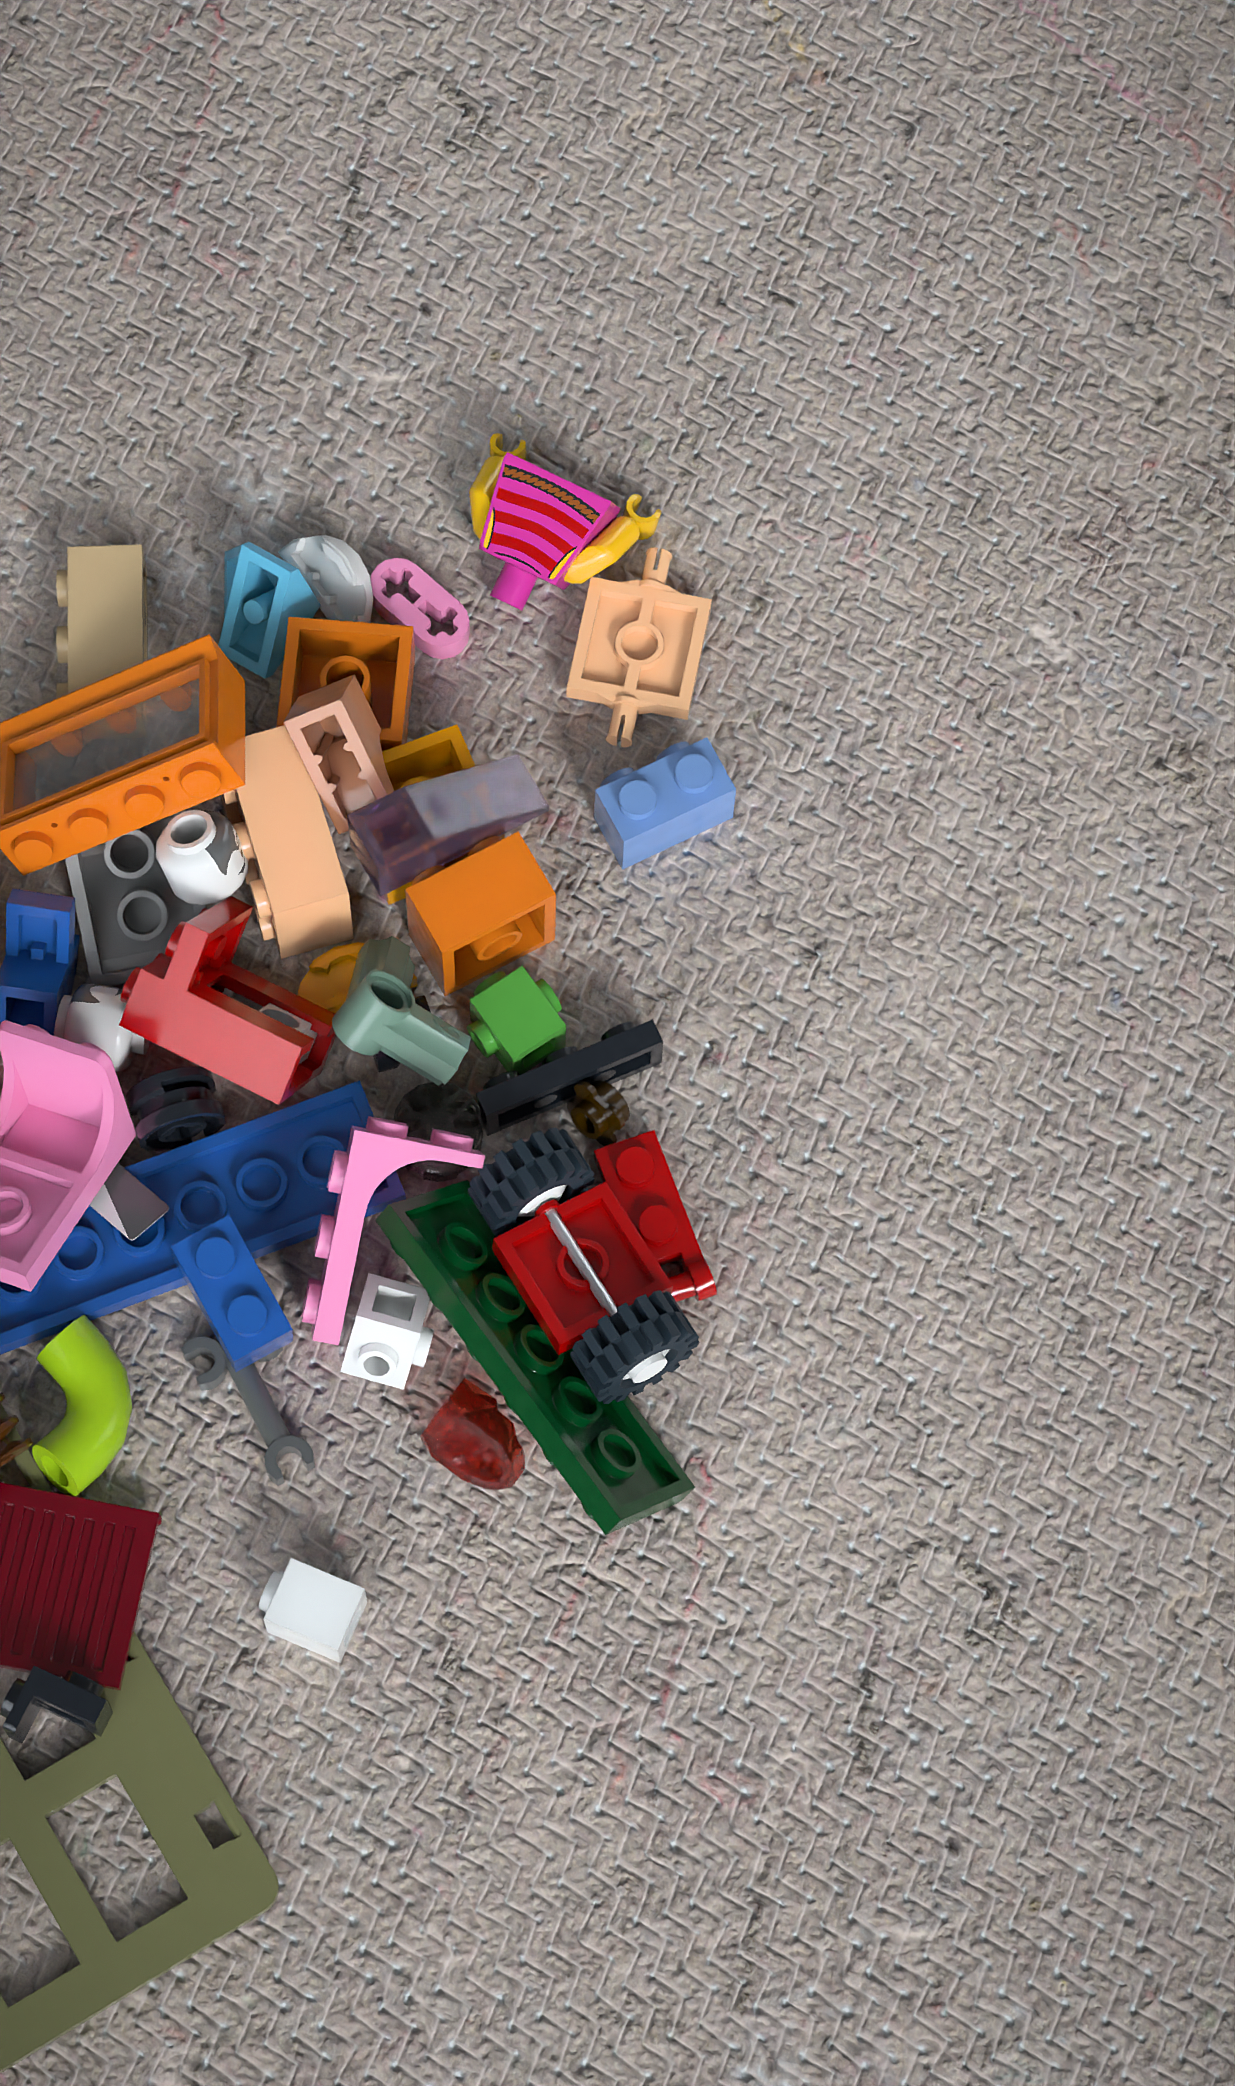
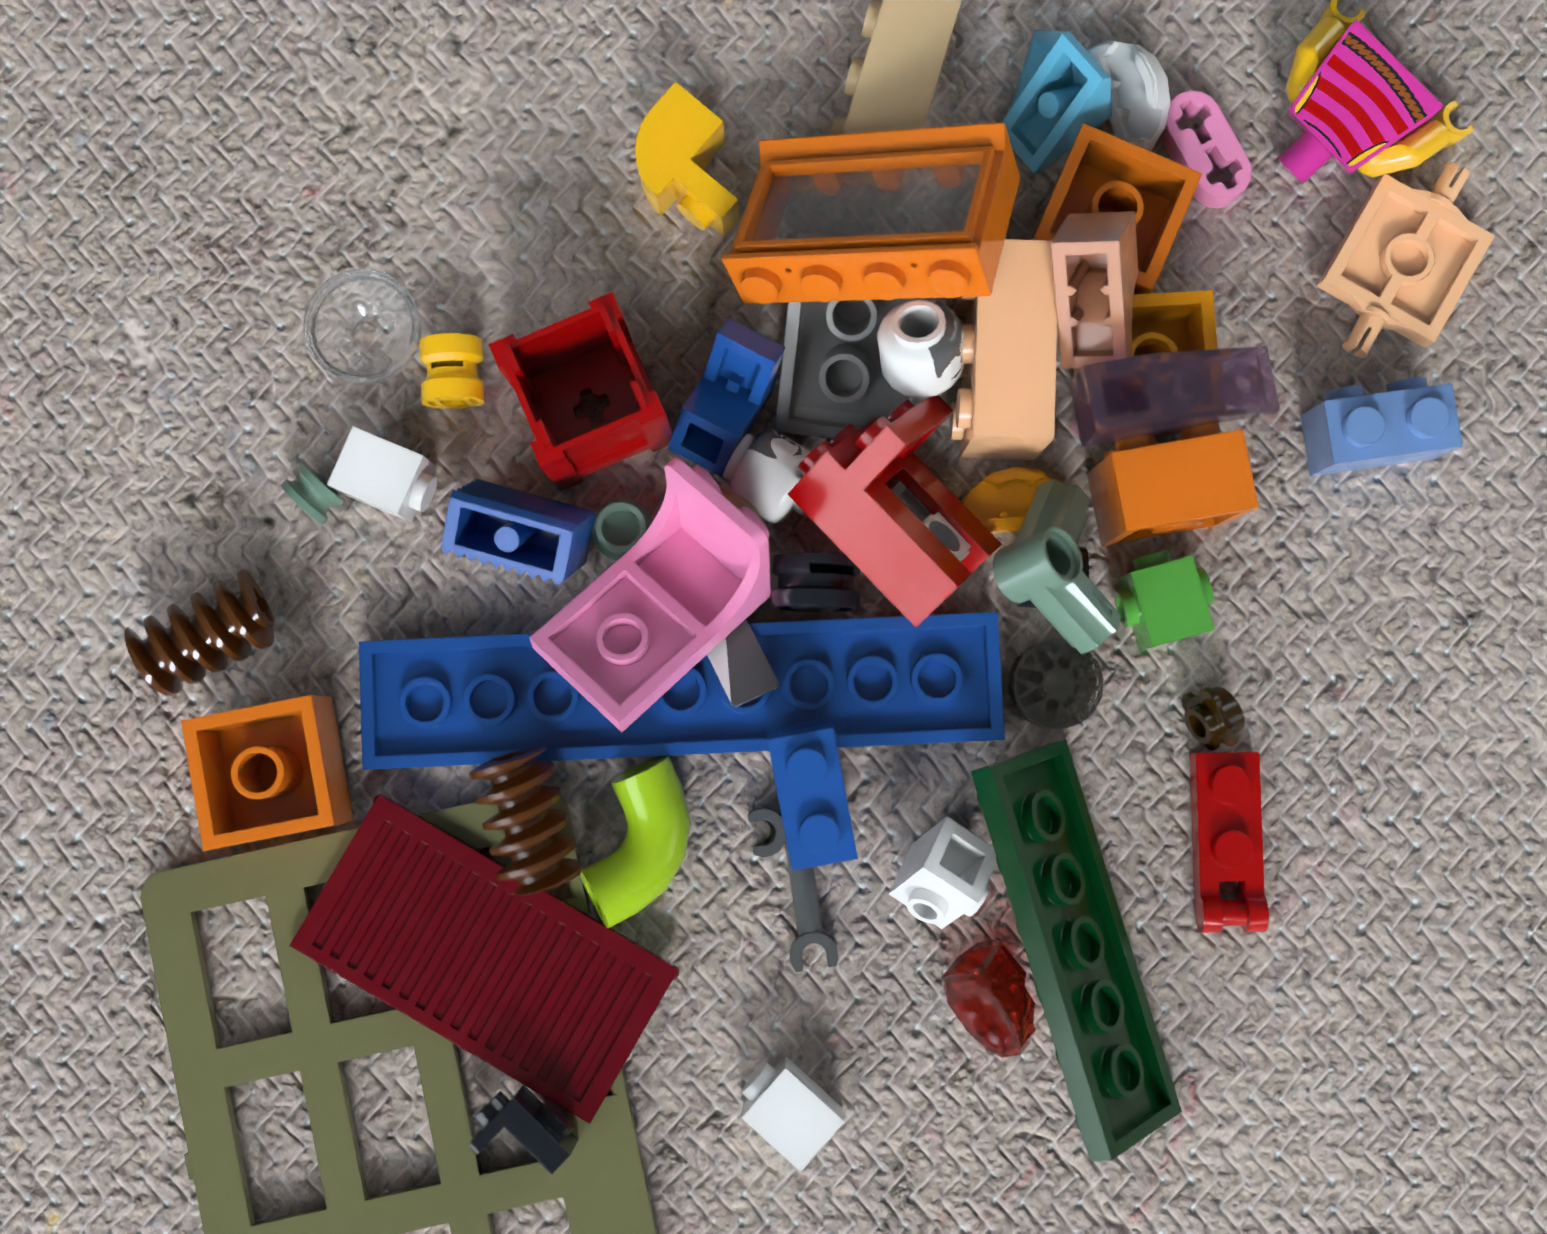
camera: 25 degrees right, 15 degrees up
bright pink bracket [301,1116,485,1345] -> none
plate [468,1128,699,1404] -> none
black plate [476,1019,663,1136] -> none

